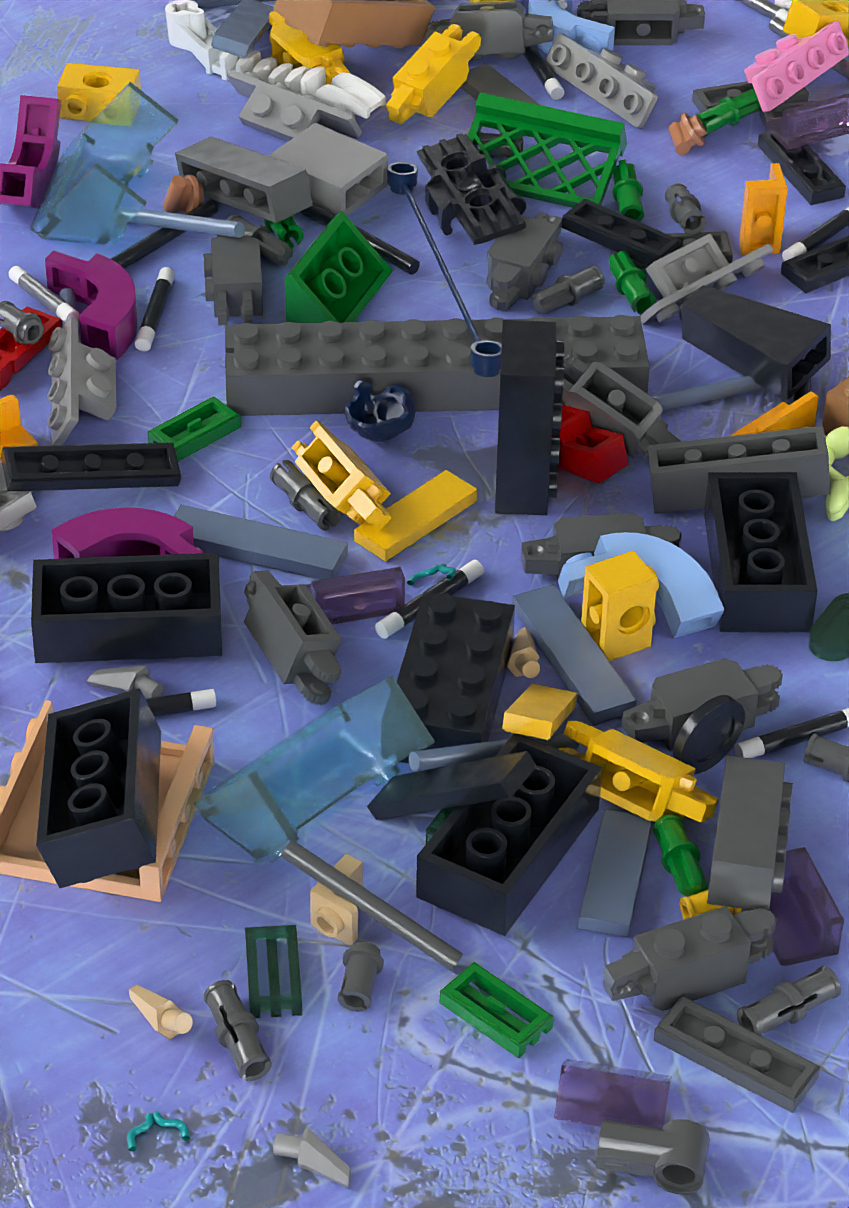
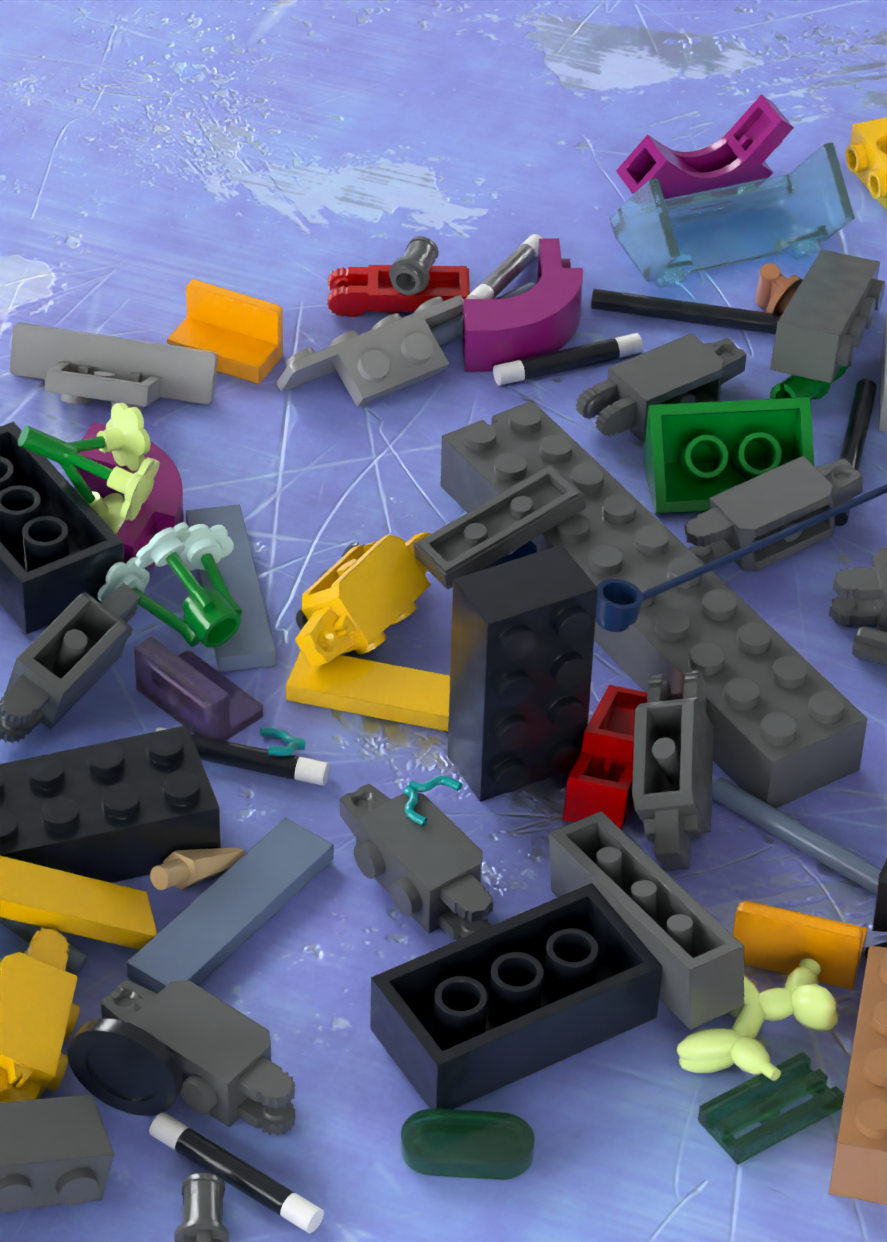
camera: 60 degrees right, 0 degrees up
black tile [1,442,181,492] -> none
sand blue bar [117,206,245,238] -> none
green tile [148,396,241,461] -> none
dark grey axle [227,214,293,266] -> none
light blue arch [557,532,724,638] -> none
yellow brick [581,550,659,661] -> none
none -> yellowish green plant [18,403,160,534]
none -> plant [98,522,243,648]
none -> teal piece [403,776,462,826]
none -> dark grey tile [413,464,586,590]
none -> dark grey hinge [685,456,863,571]

